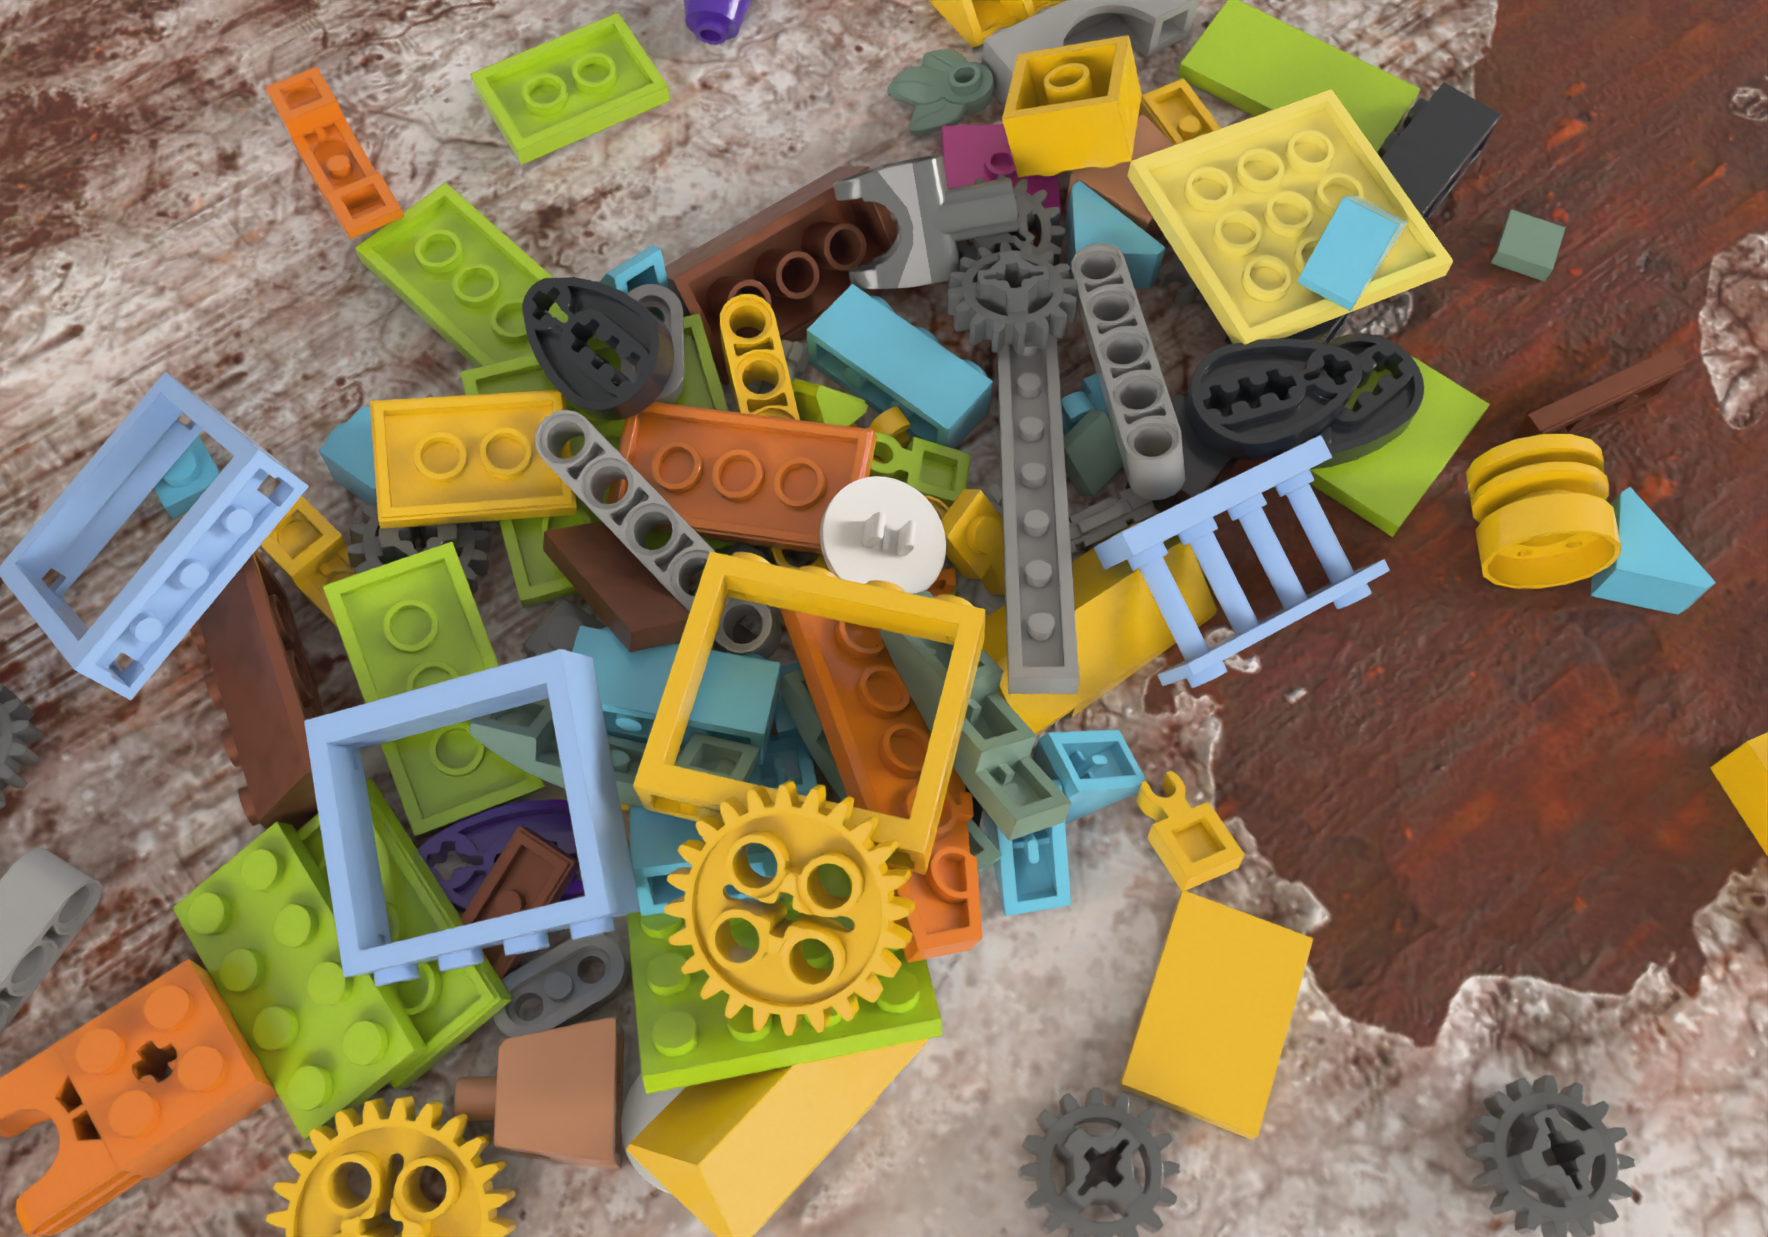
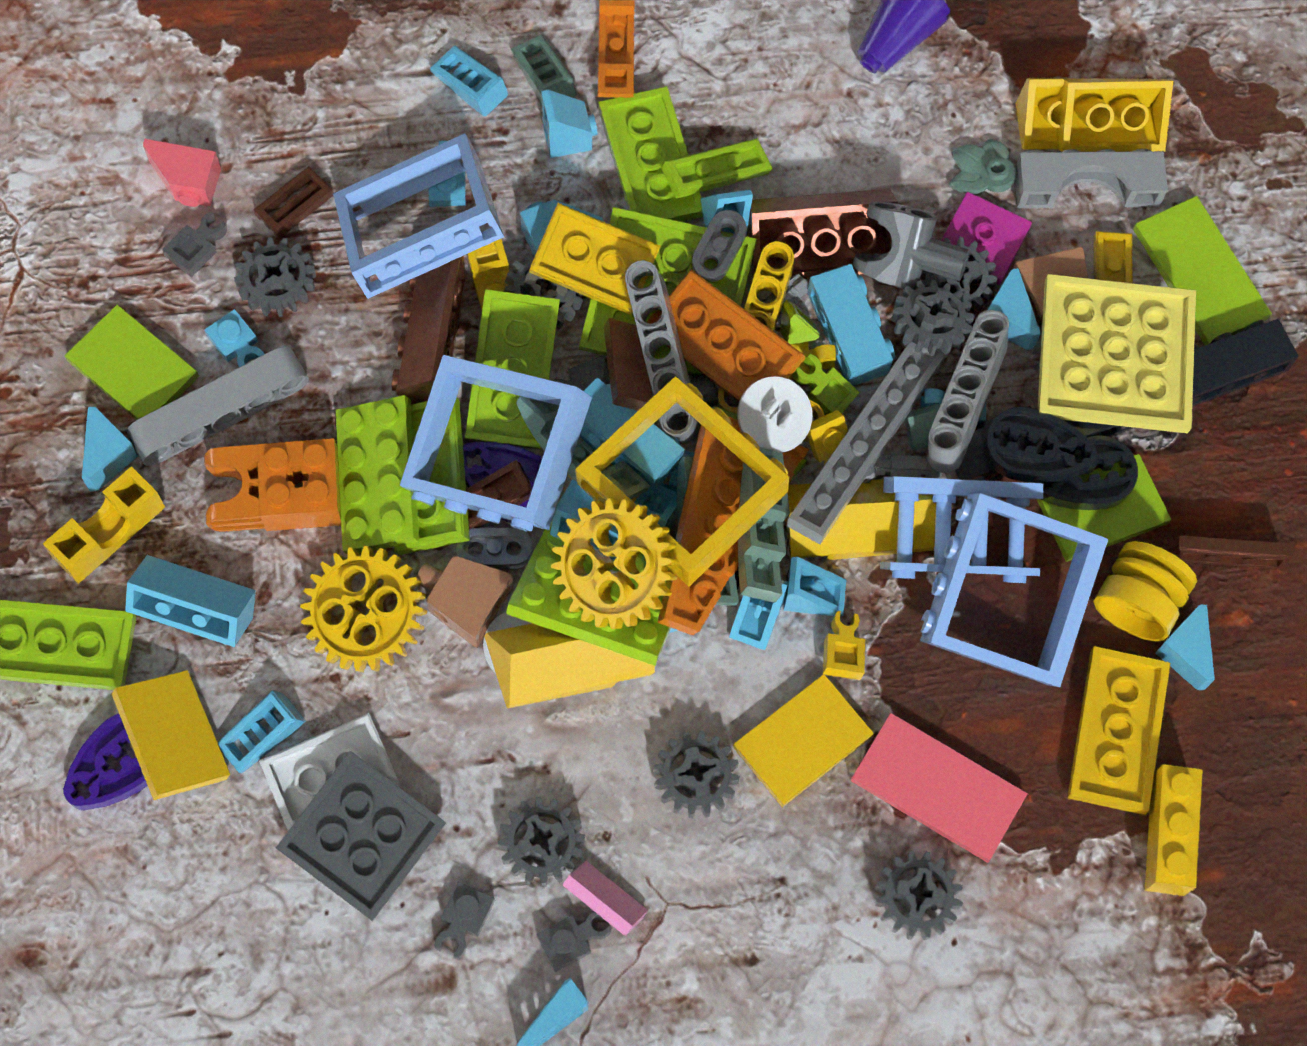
camera: 30 degrees right, 5 degrees up
lime plate [470,12,670,165] -> none
black piece [522,277,674,420] -> none
yellow brick [1002,35,1142,177] -> none
medium azure slope [1297,195,1407,311] -> none
sand green tile [1491,209,1566,282] -> none
none -> medium azure slope [430,45,508,116]
none -> sand green slope [511,34,576,104]
none -> medium azure slope [541,90,598,158]
none -> lime tile [661,138,772,199]
none -> coral tile [850,713,1028,863]
none -> light blue window [920,493,1108,687]
none -> yellow plate [1067,646,1170,815]

